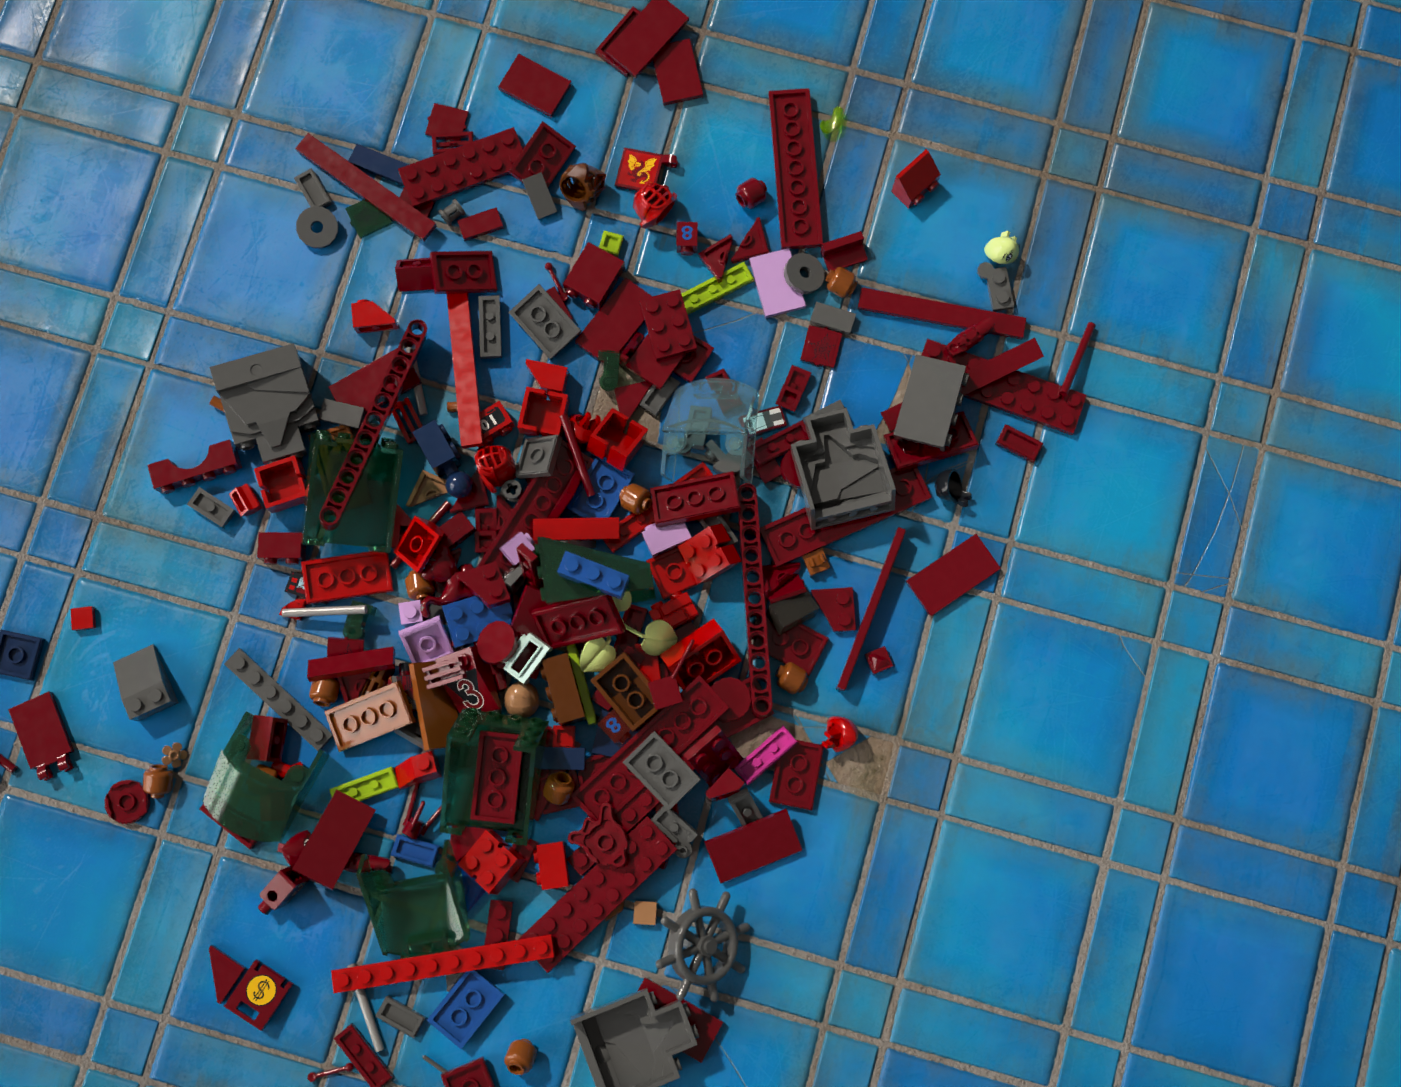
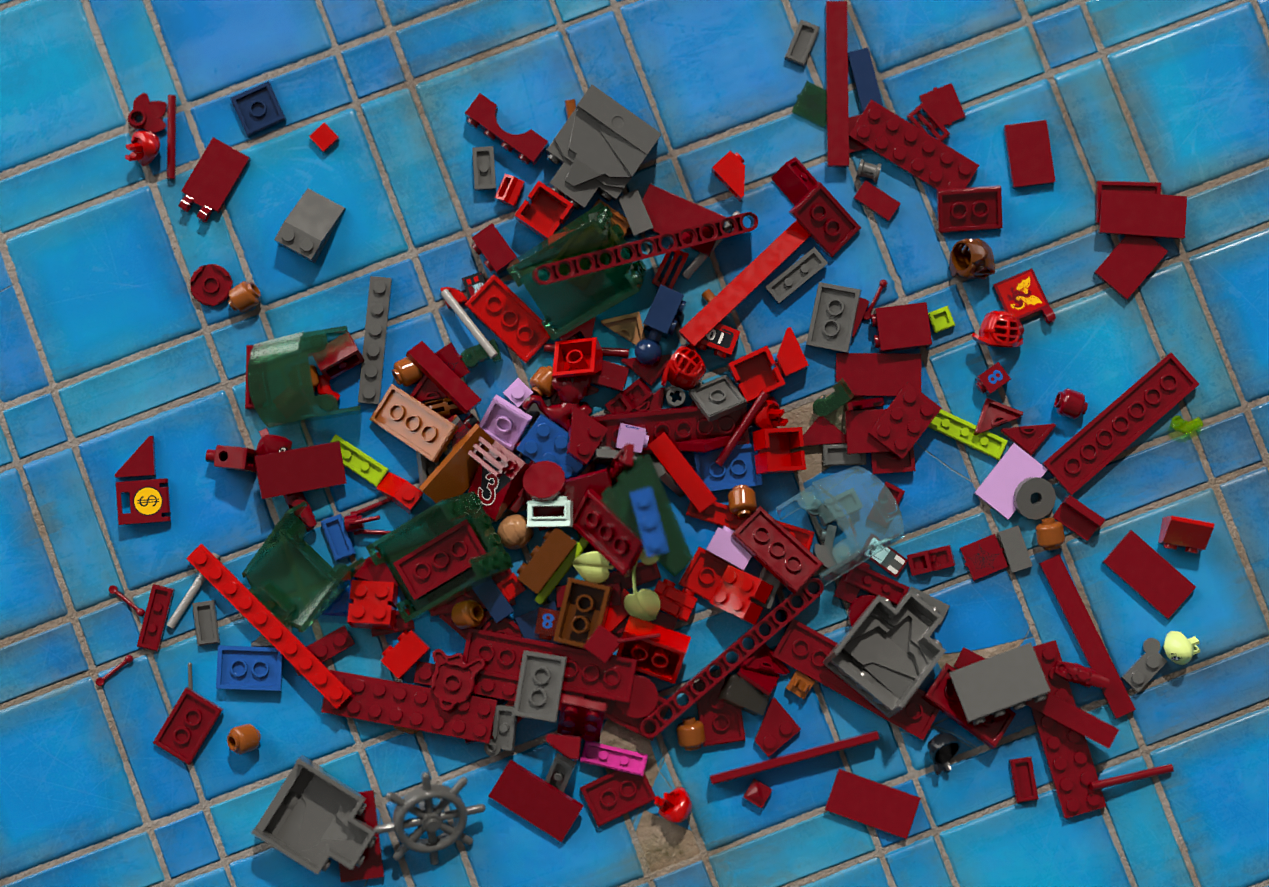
camera: 55 degrees right, 5 degrees up
medium nougat plant [162,742,187,768] -> none
dark grey tile [296,206,339,248] -> none
dark grey tile [522,172,557,219] -> none
medium nougat tile [633,901,657,925] -> none
none -> dark red tile [1102,530,1196,619]

